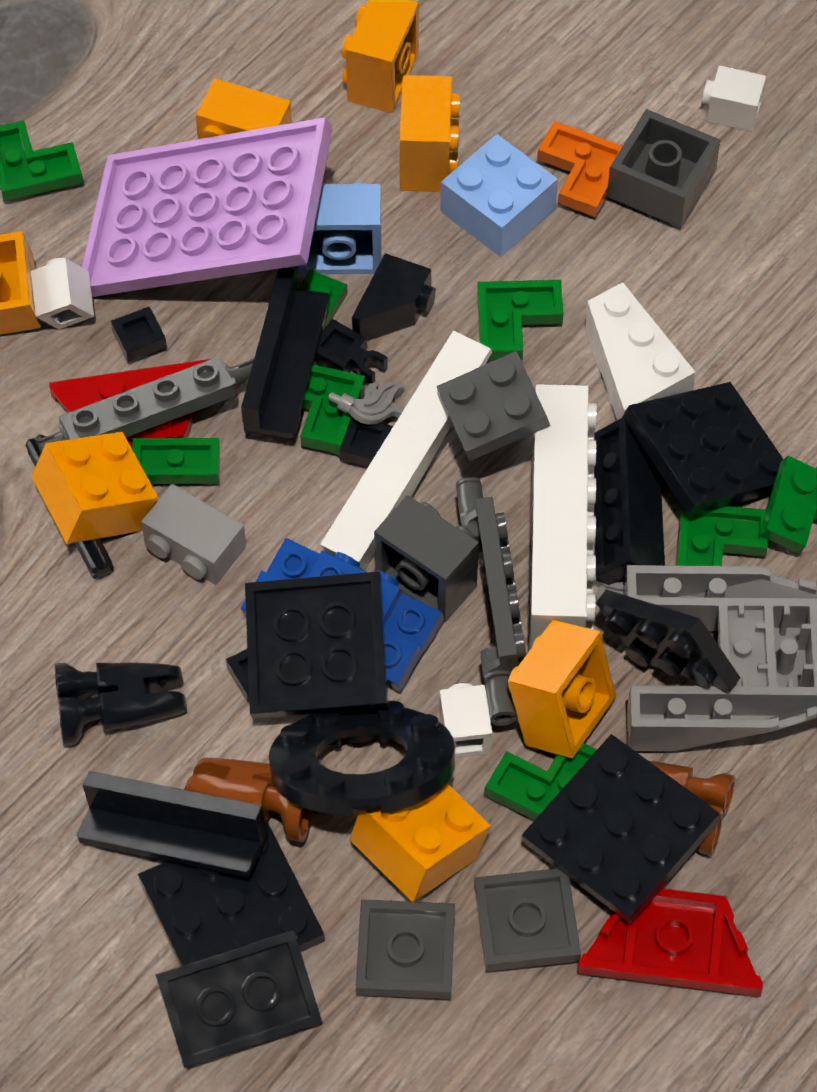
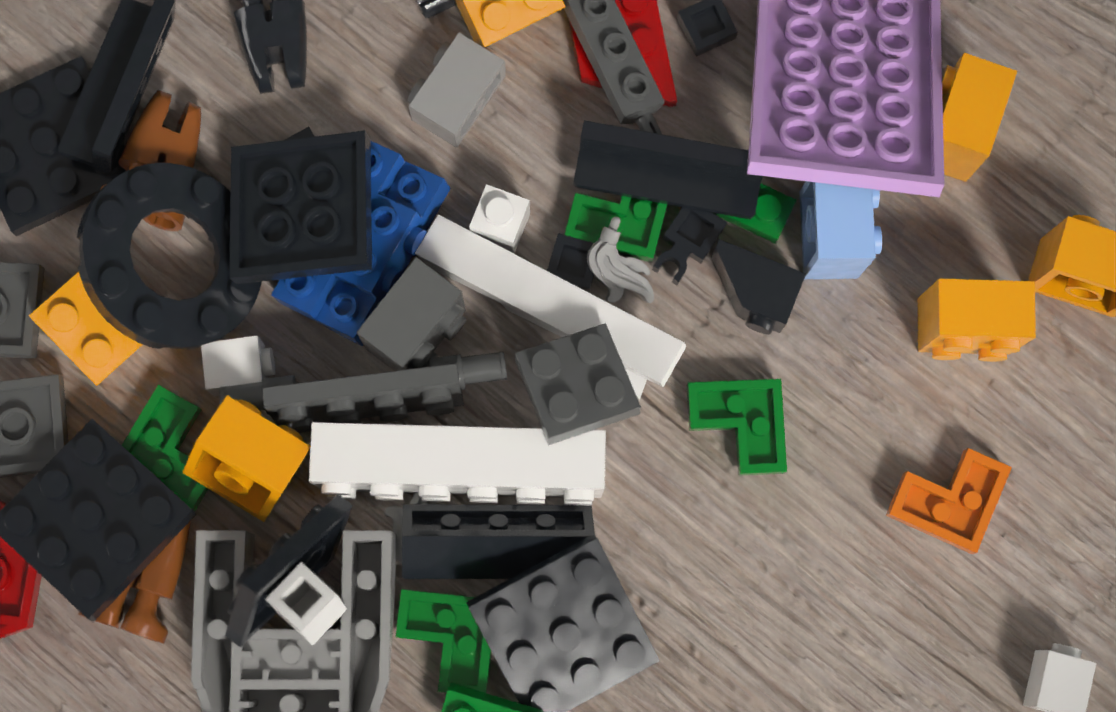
camera: 85 degrees right, 20 degrees up
green plate [132,438,220,484] -> none
light blue brick [441,134,558,257] -> none
white wedge [585,282,696,420] -> none
dark grey brick [607,109,720,228] -> none
none -> white brick [266,562,347,646]
none -> white brick [469,184,530,254]

